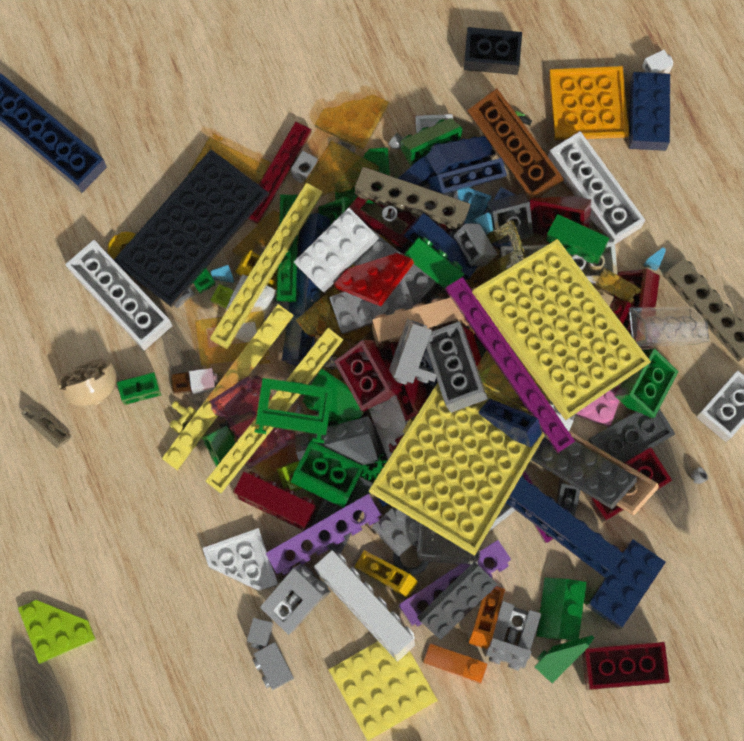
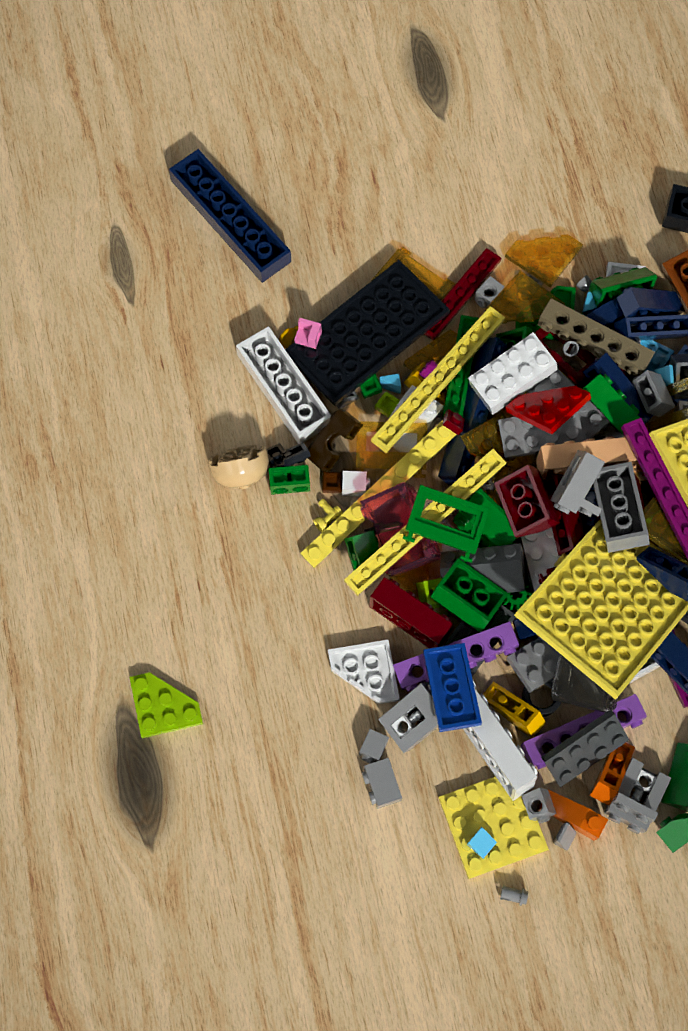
camera: 10 degrees right, 5 degrees down
dark tan hinge [21,404,71,448] -> none
none -> black plate [267,442,311,468]
none -> bright pink panel [294,318,322,349]
none -> dark brown arch [308,408,363,472]
none -> magenta tile [419,360,438,378]
none -> blue plate [423,643,482,732]
none -> dark red plate [442,409,465,435]
none -> medium azure slope [467,827,497,859]
none -> light grey brick [521,788,556,823]
none -> light grey slope [553,822,576,851]
none -> medium azure slope [582,292,597,316]

